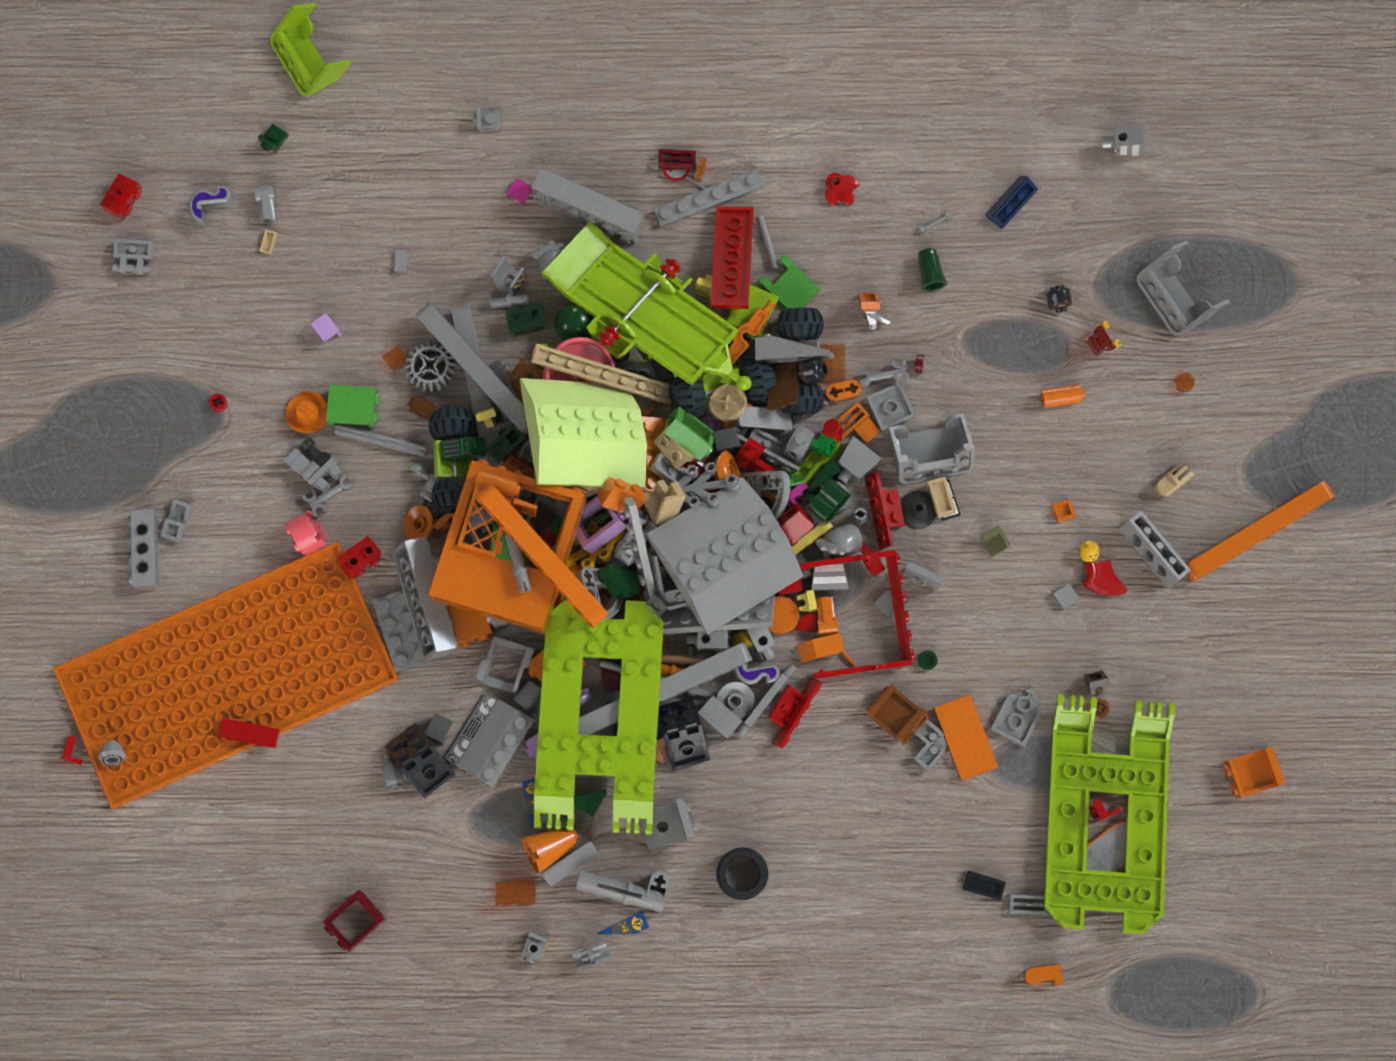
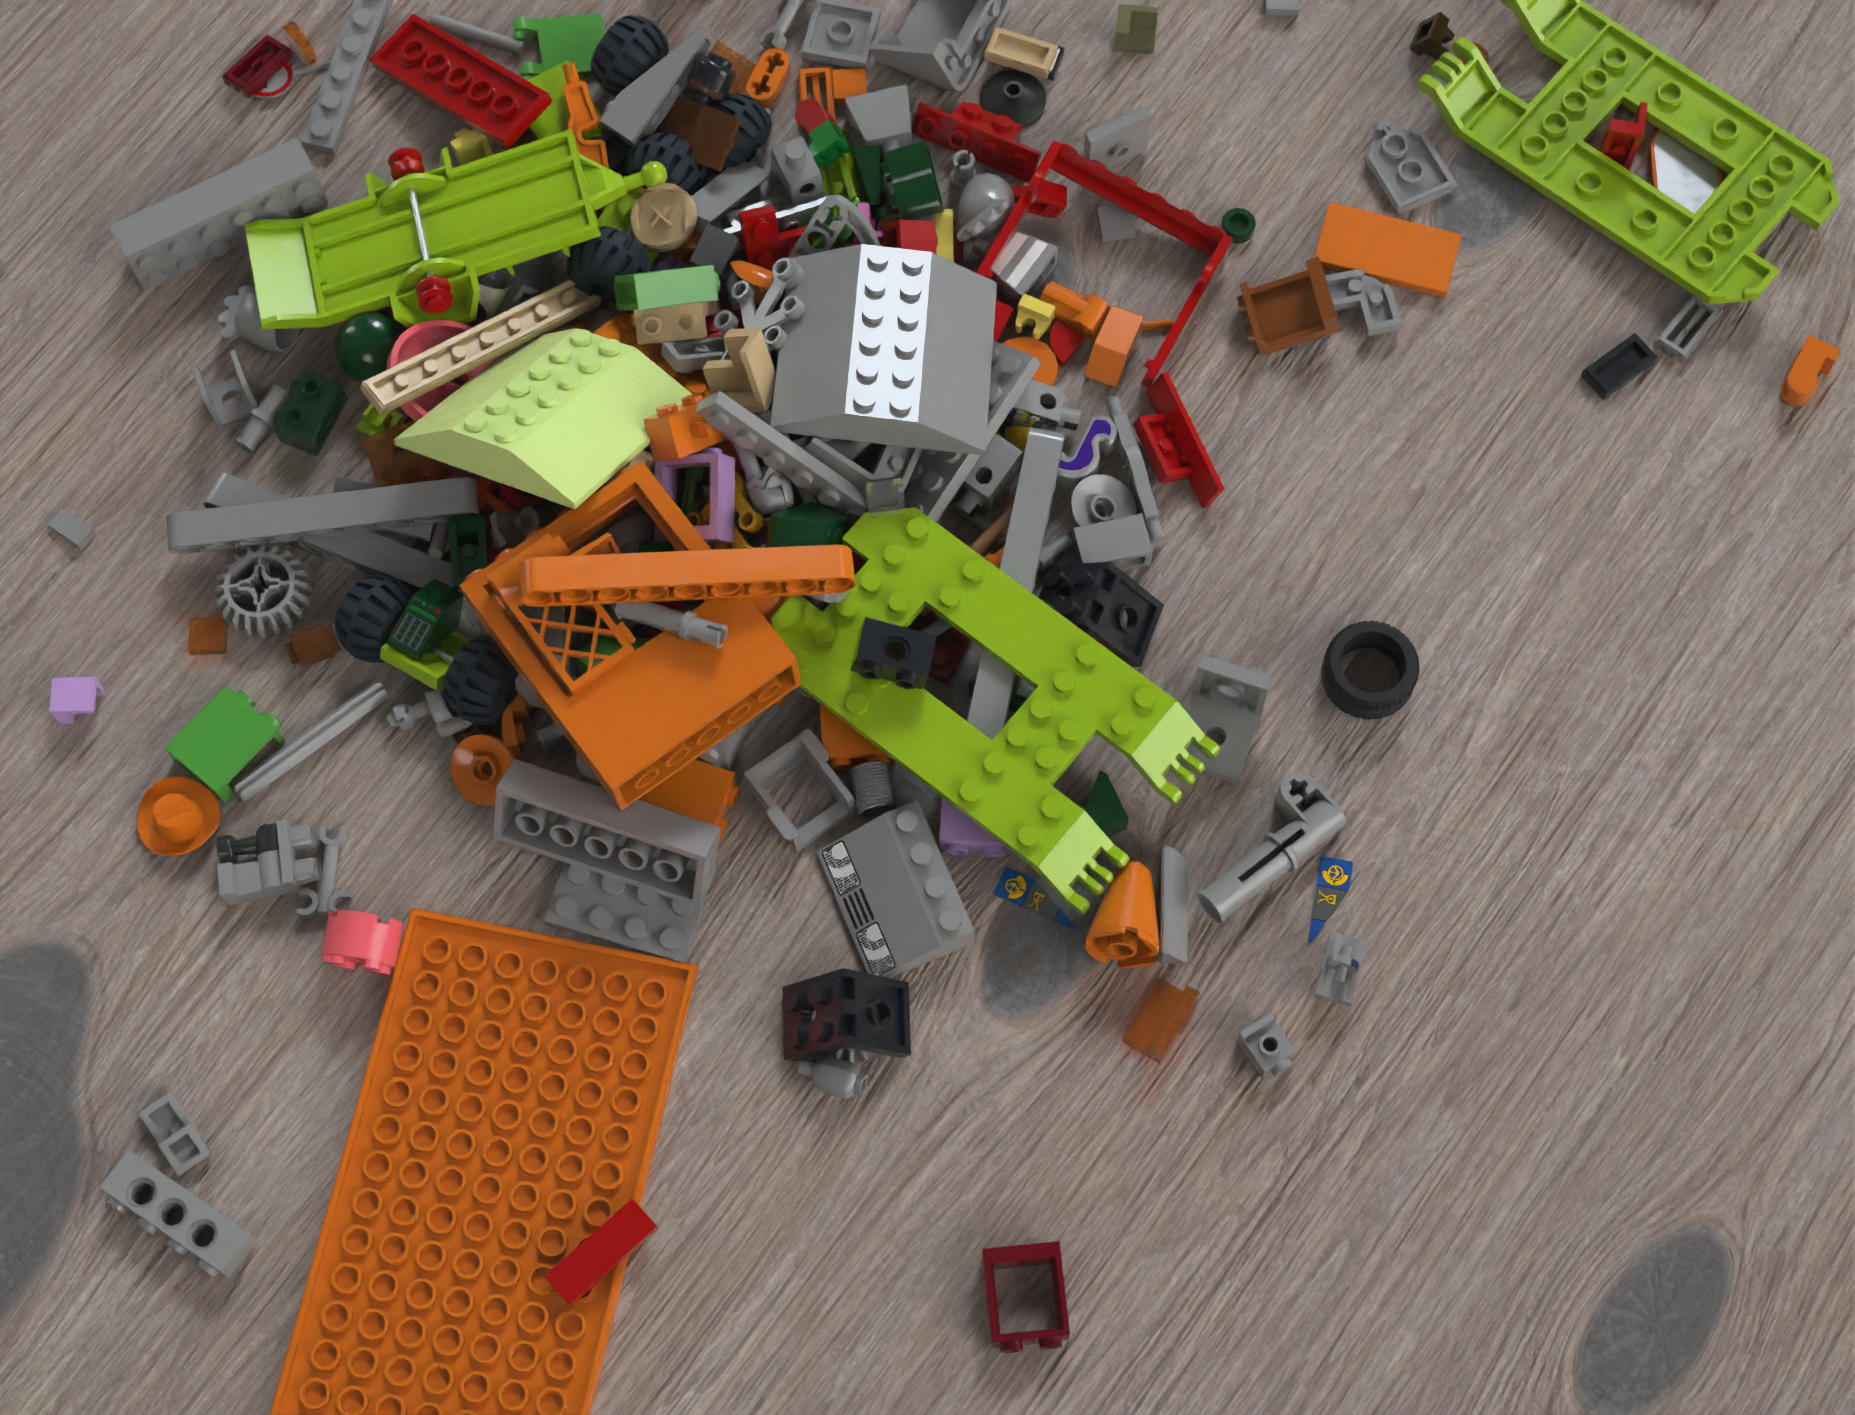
camera: 50 degrees left, 10 degrees down
red bush [209,394,228,412] -> none
red brick [336,535,382,580] -> none
dark grey panel [425,713,452,744] -> none
light yellow tile [475,407,496,429] -> none
dark pink tile [507,178,532,205] -> none
none -> black brick [850,617,937,689]

